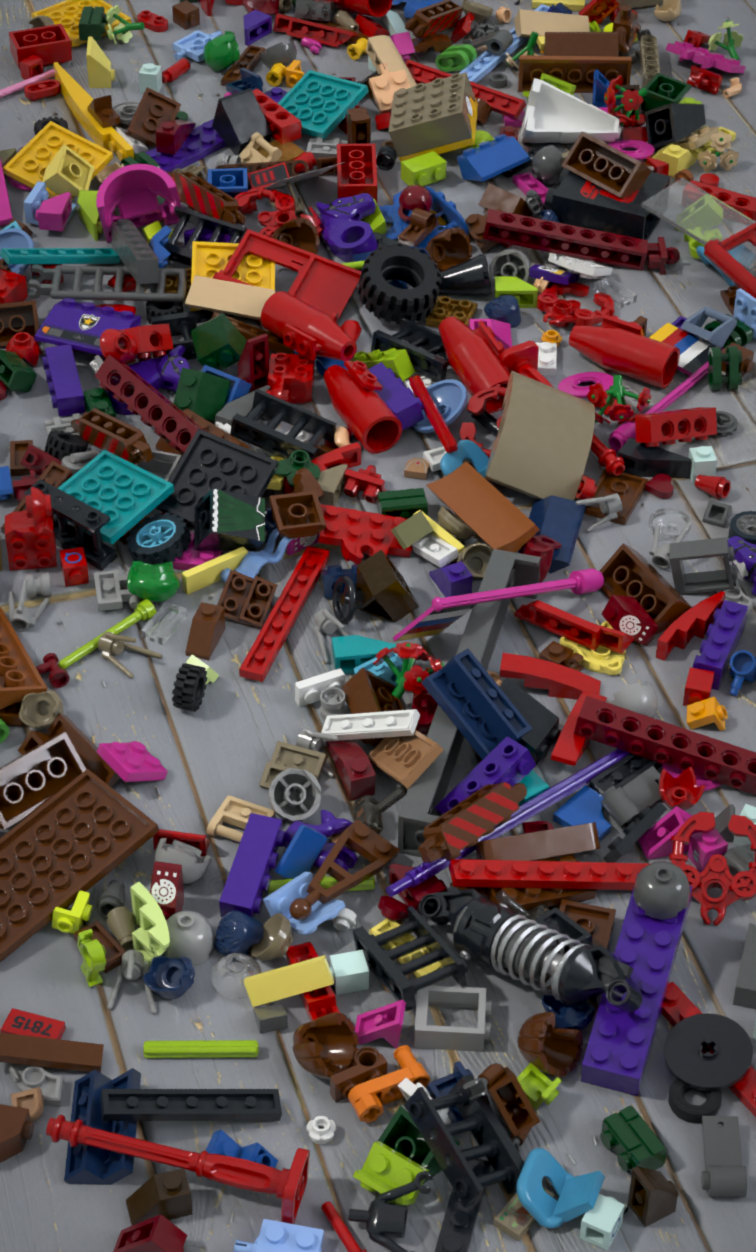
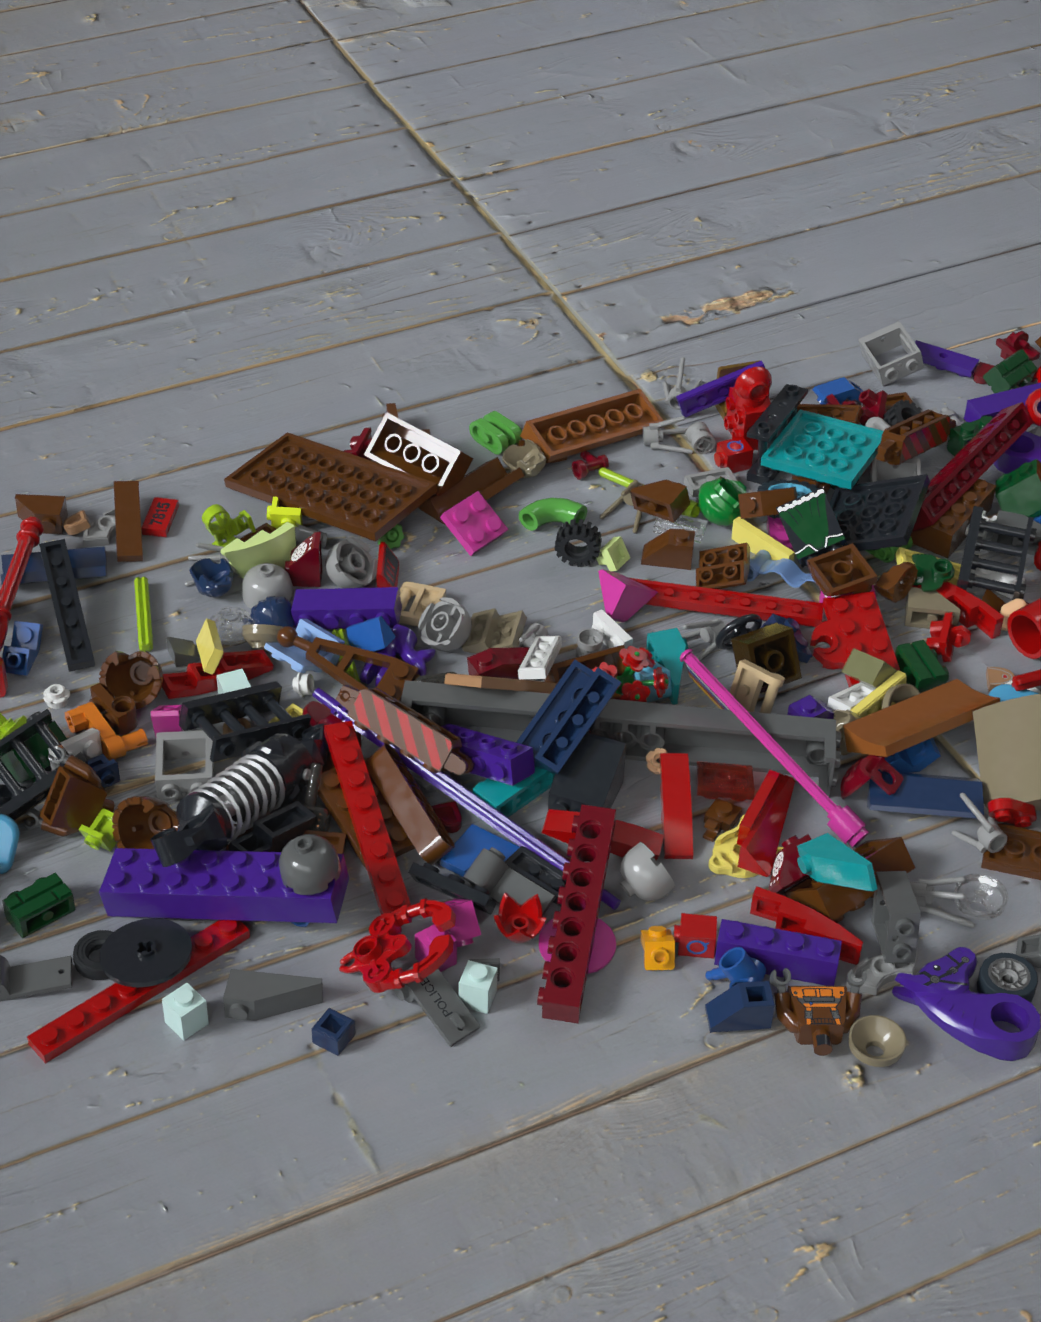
camera: 80 degrees right, 0 degrees up
none -> bright green cylinder [519,498,587,531]
none -> dark pink slope [598,569,658,623]
none -> reddish brown slope [630,479,690,523]
none -> clear red plate [696,761,755,801]
none -> tan plate [730,659,785,714]
none -> reddish brown slope [738,487,797,519]
none -> teal slope [797,833,878,892]

